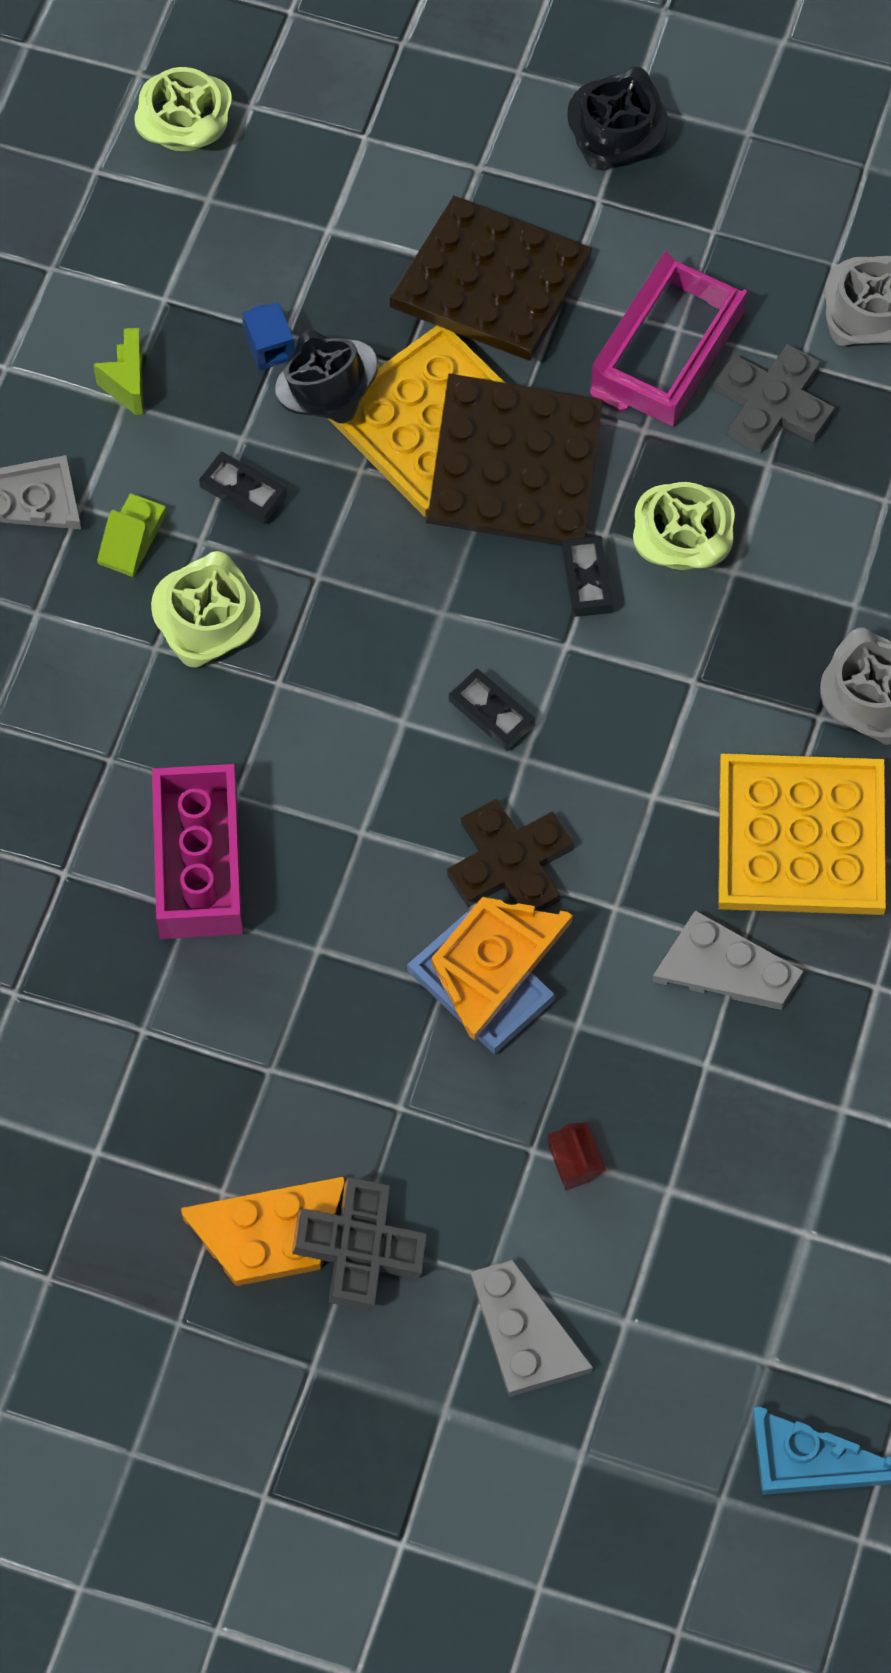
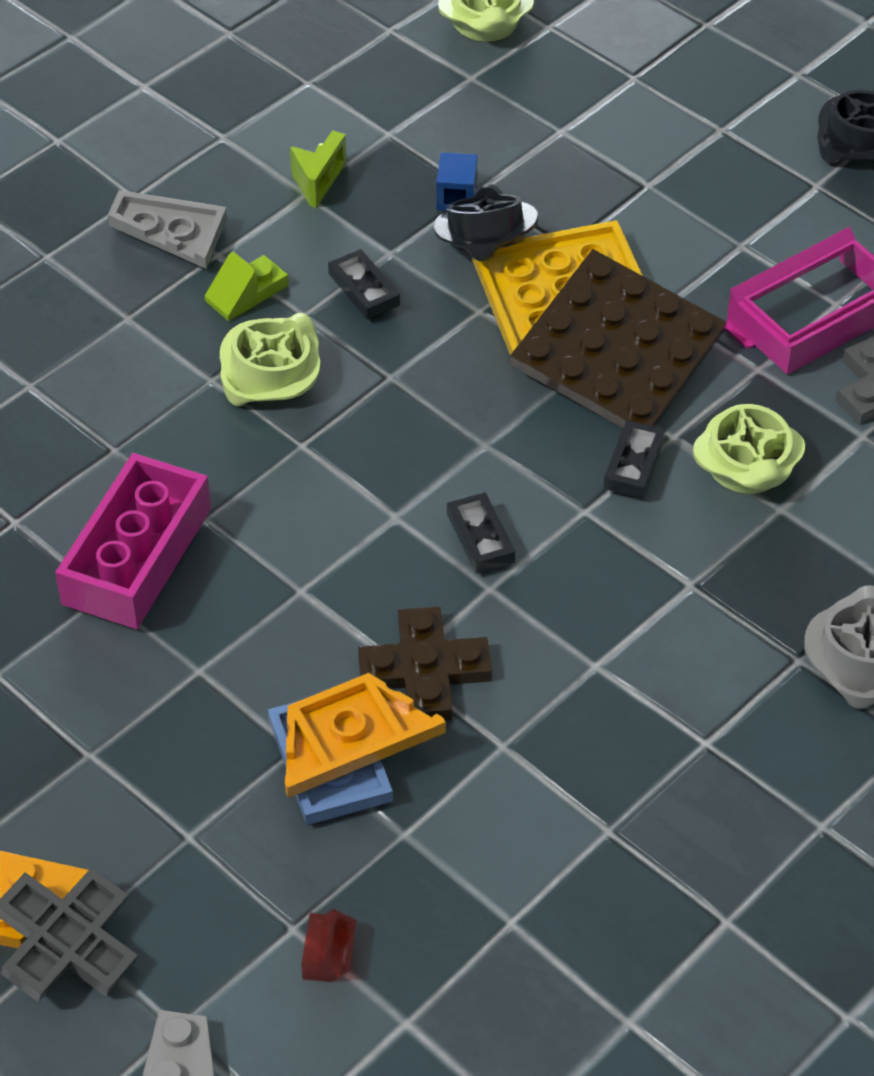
camera: 25 degrees right, 15 degrees down
dark brown plate [389,195,592,361] -> none
light grey wing [652,911,803,1010] -> none
yellow plate [718,754,886,915] -> none

